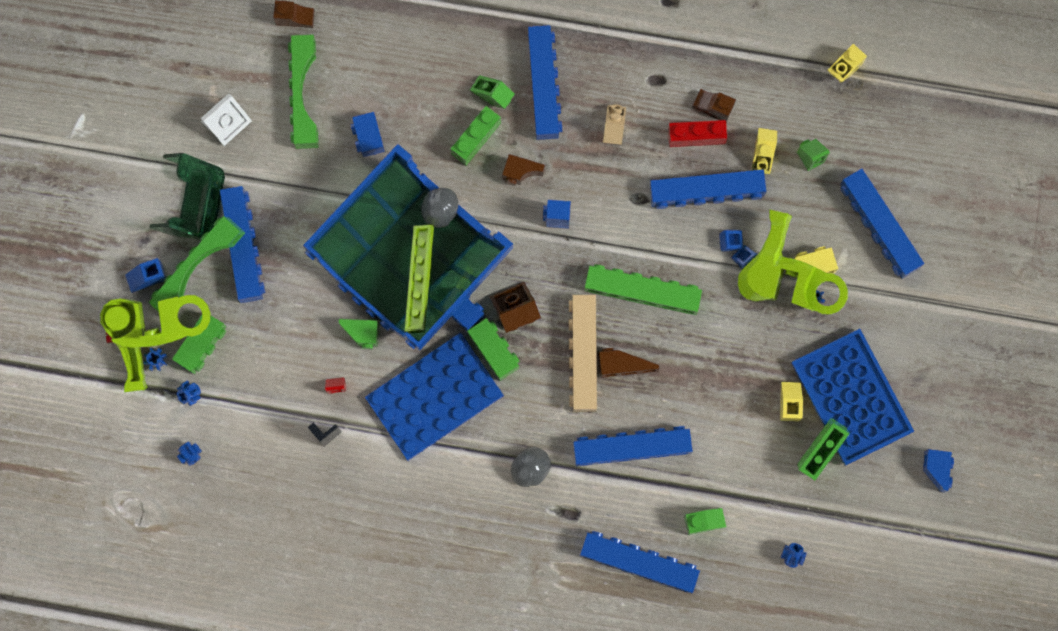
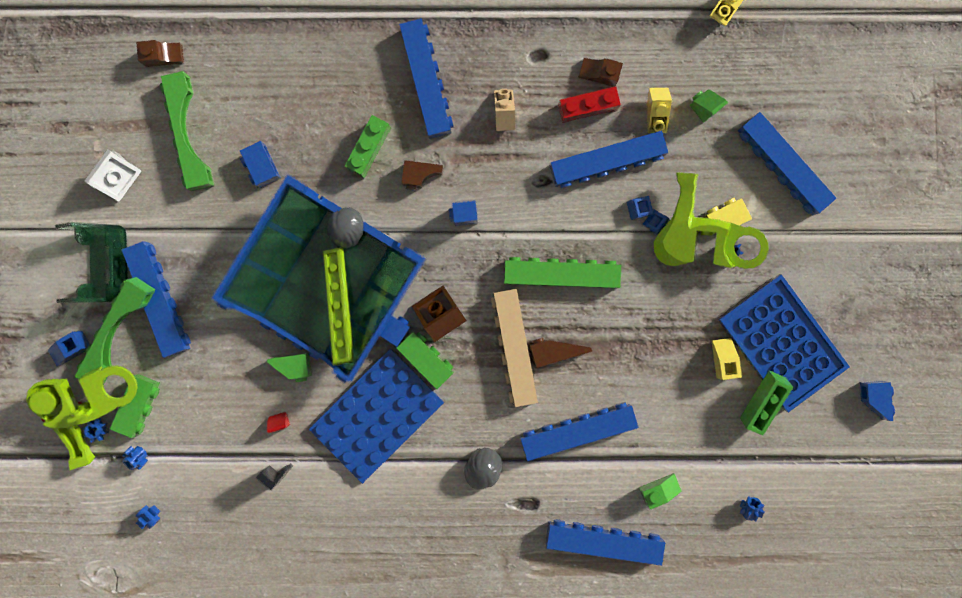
camera: 15 degrees left, 10 degrees up
bright green slope [470,75,515,109] -> none

